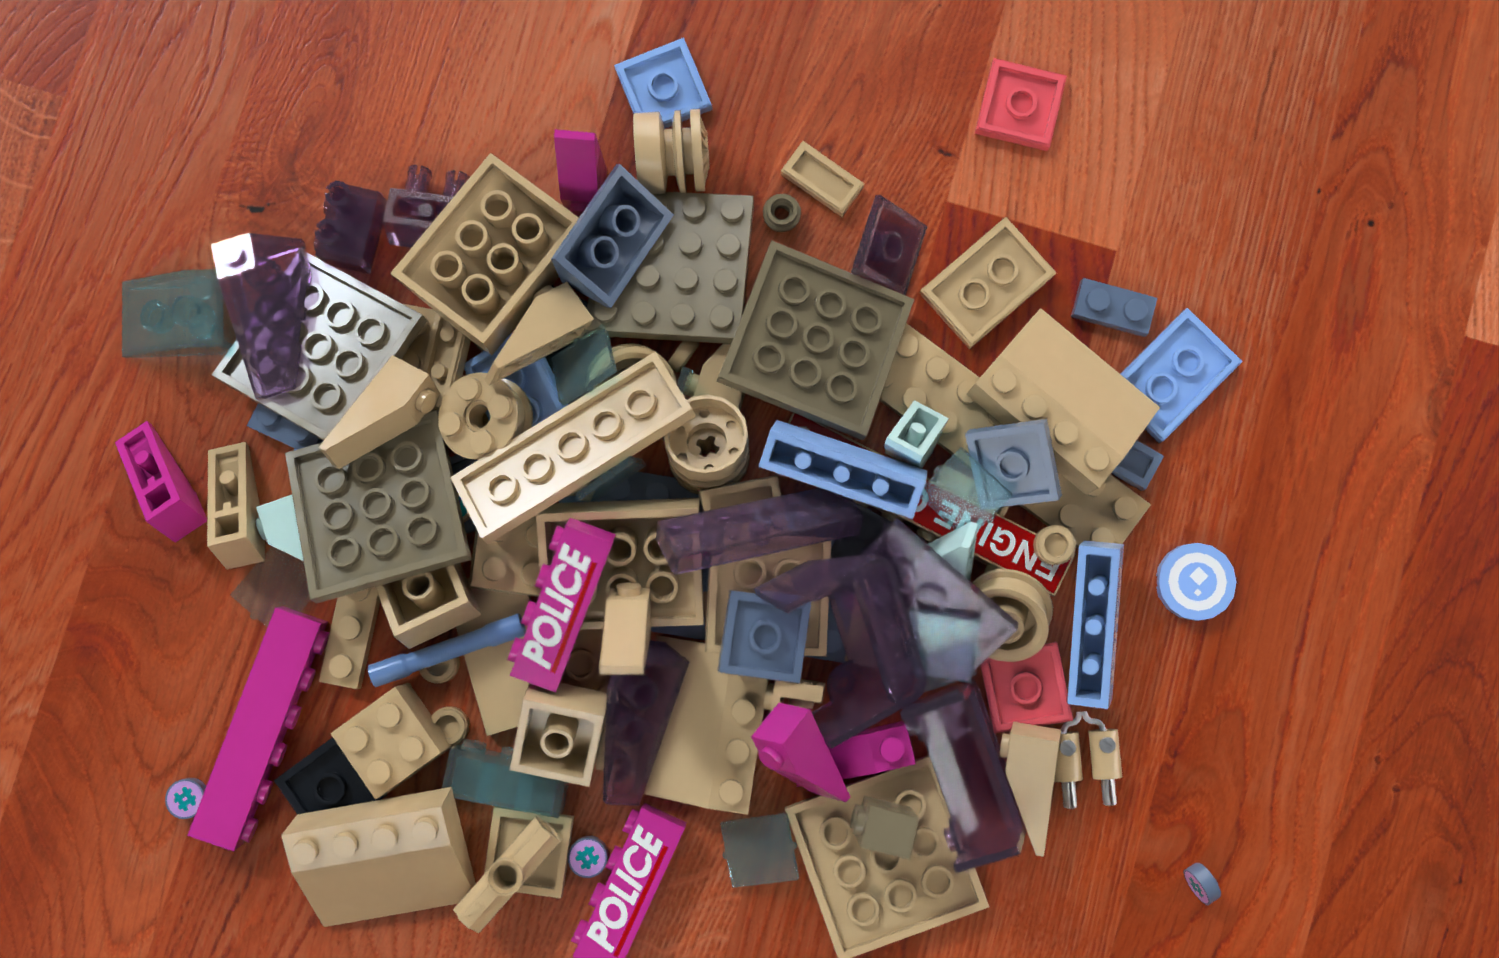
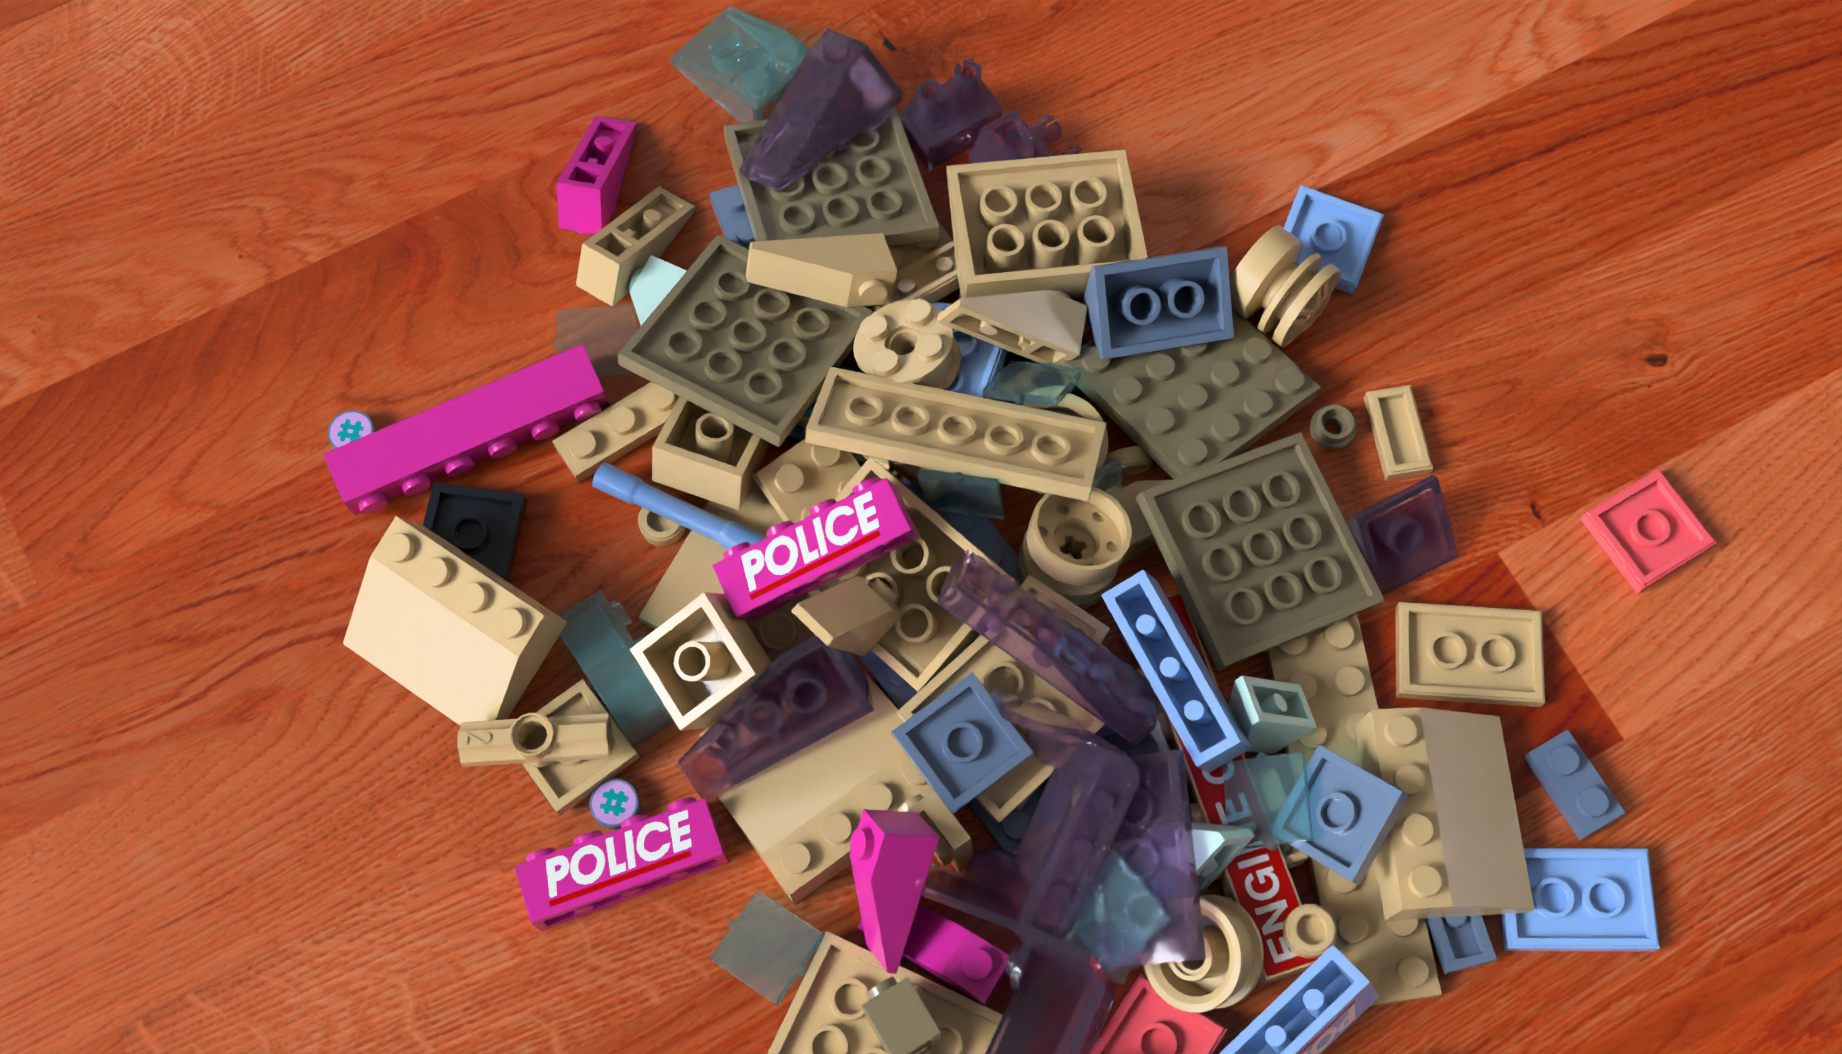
camera: 45 degrees right, 15 degrees down
tan brick [330,683,453,800] -> none
tan tile [431,706,469,746] -> none
dark pink slope [554,129,607,217] -> none

